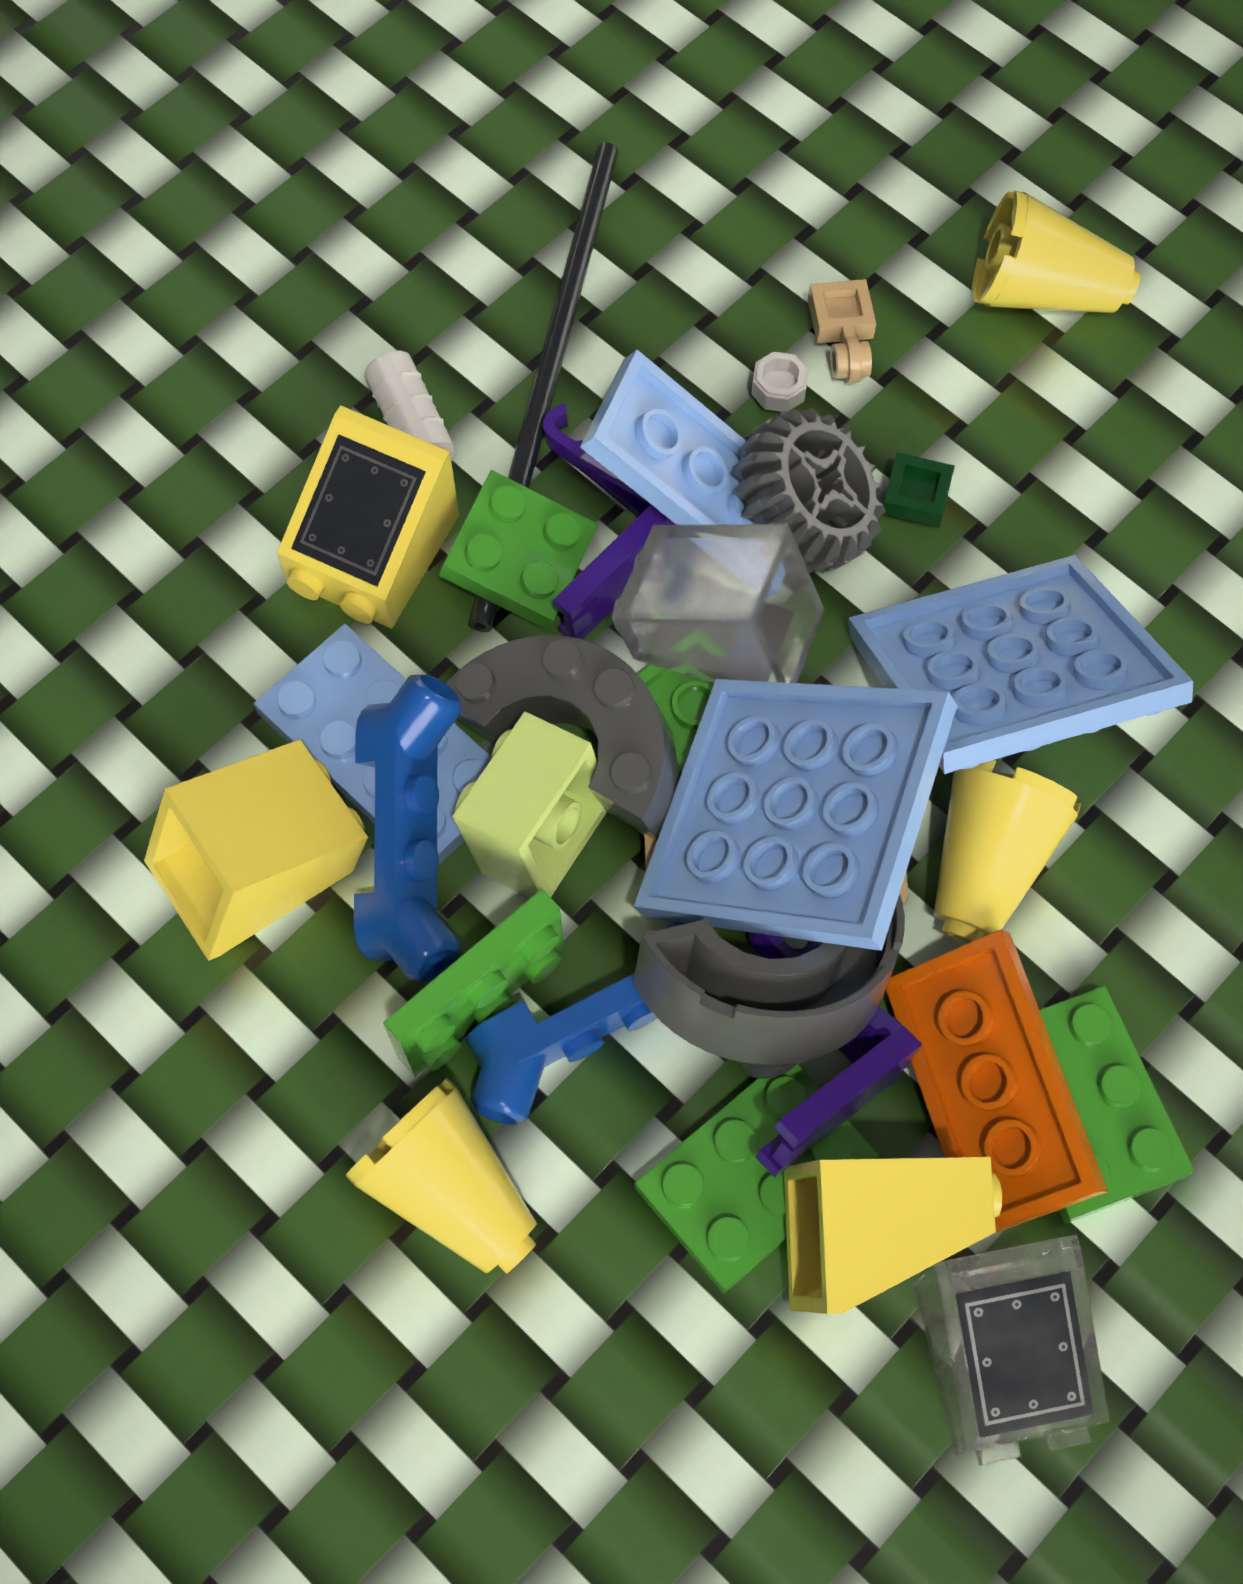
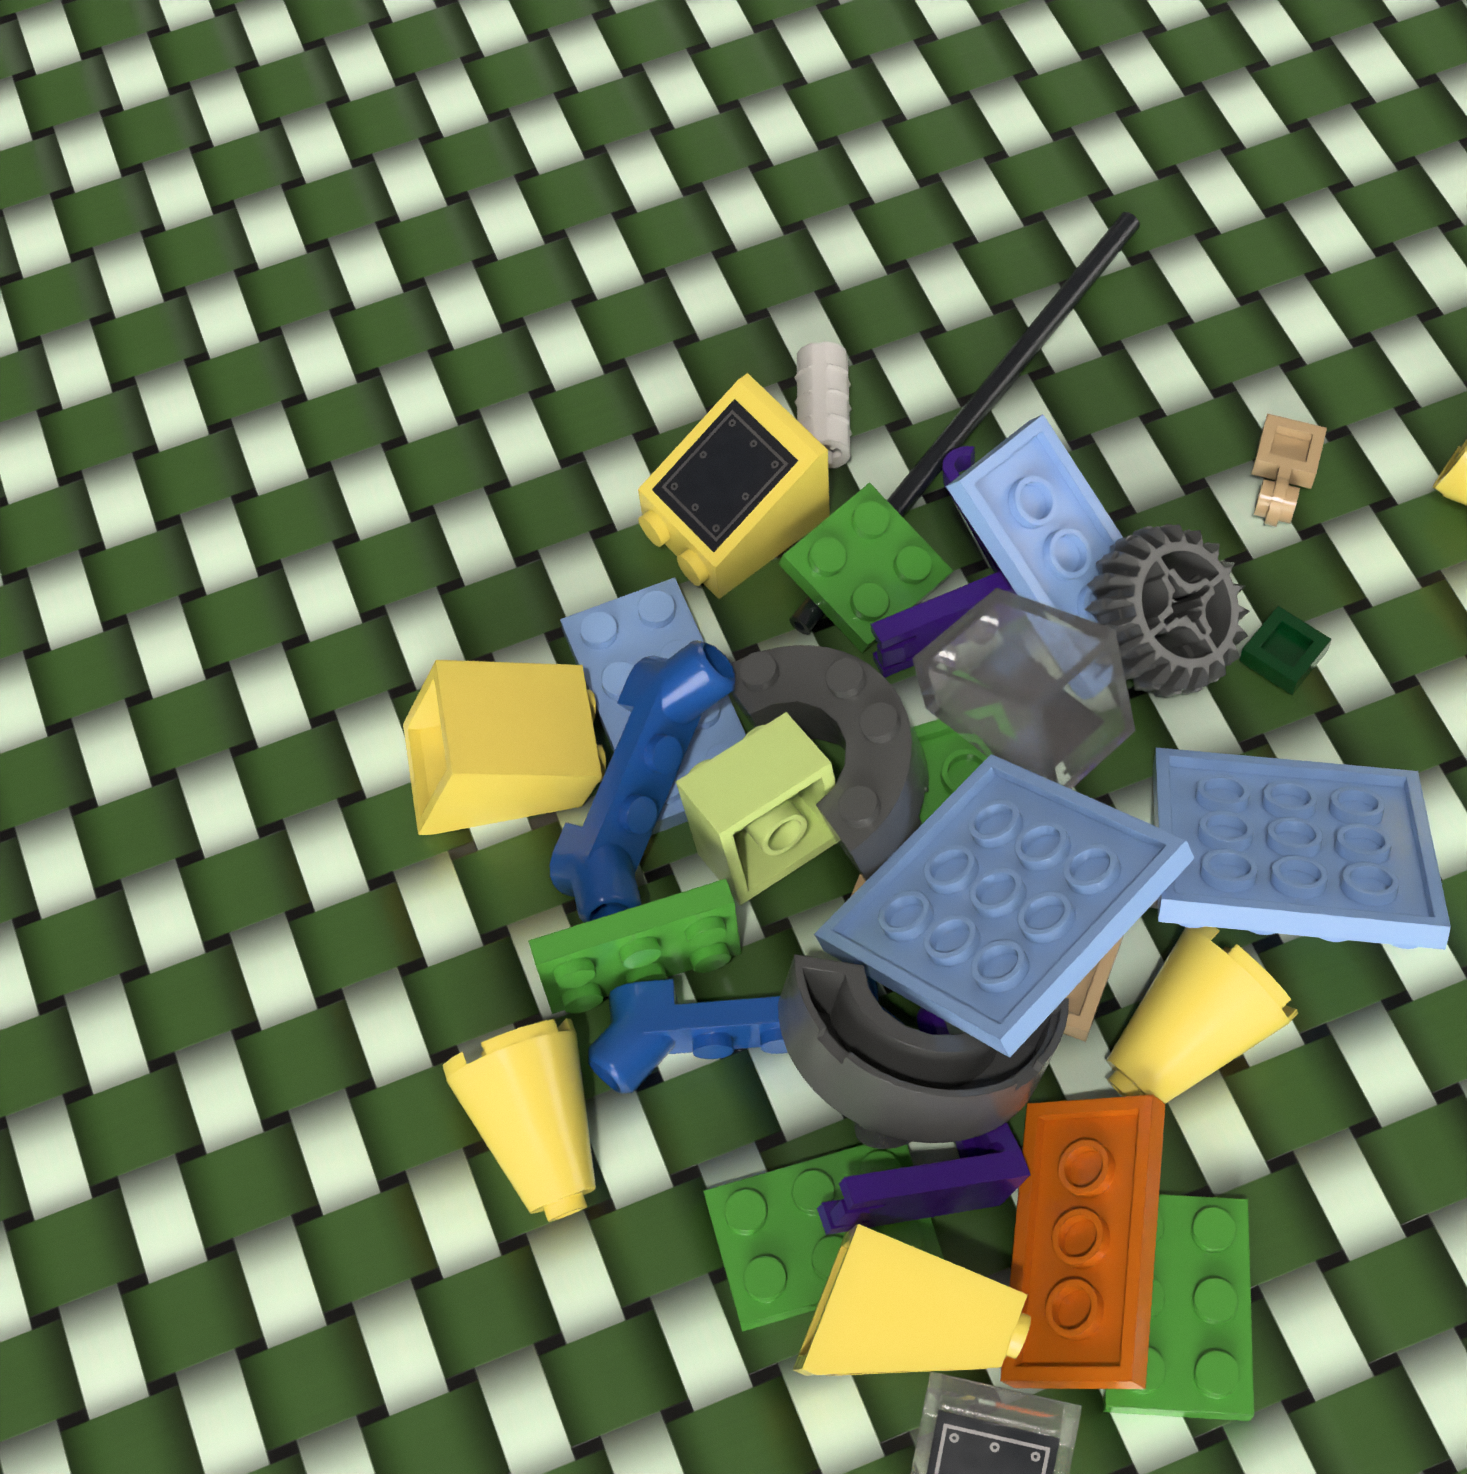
camera: 30 degrees right, 5 degrees down
white tile [751,352,809,412] -> none

